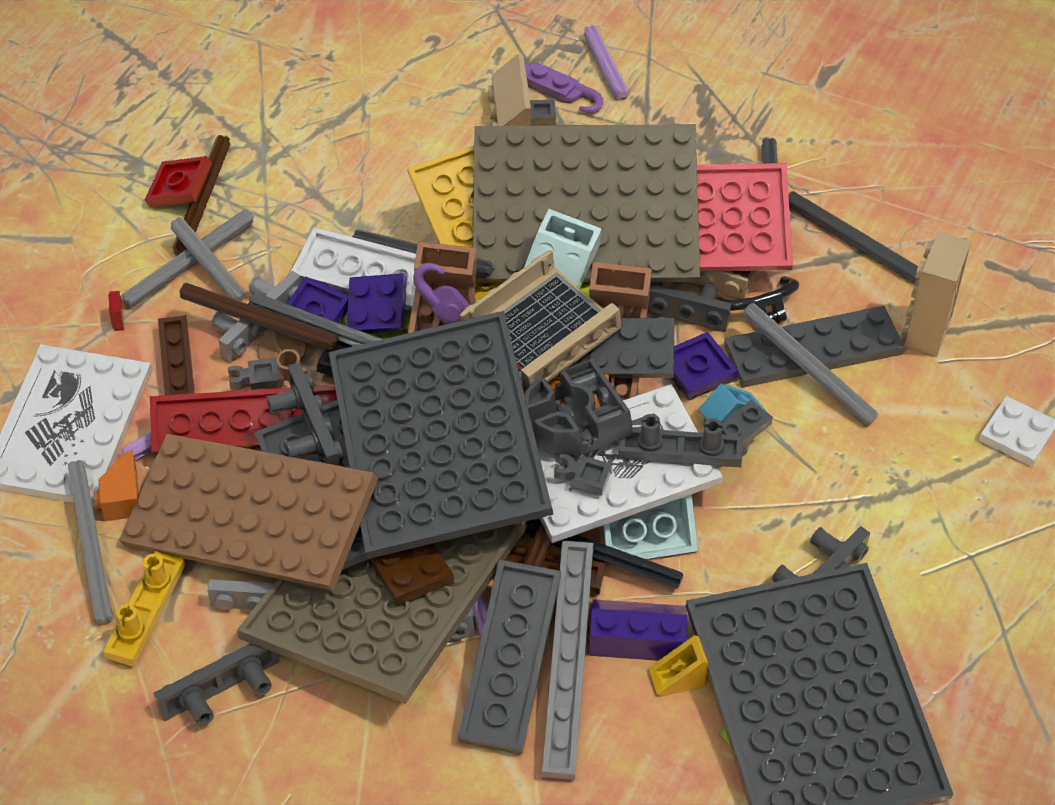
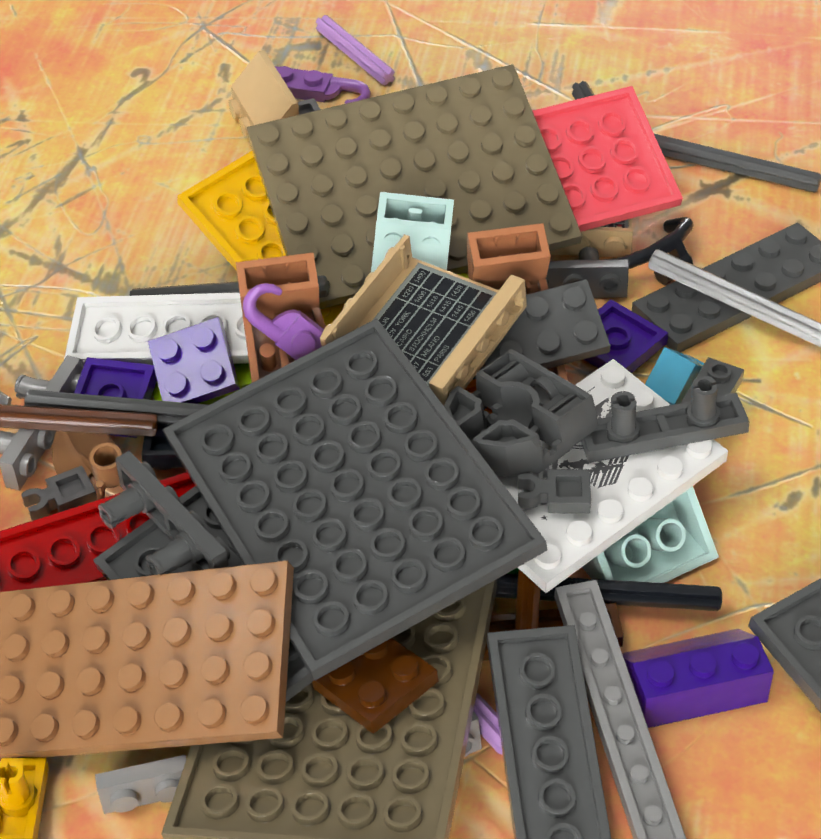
camera: 15 degrees left, 5 degrees down
yellow slope [648,635,708,696] -> none

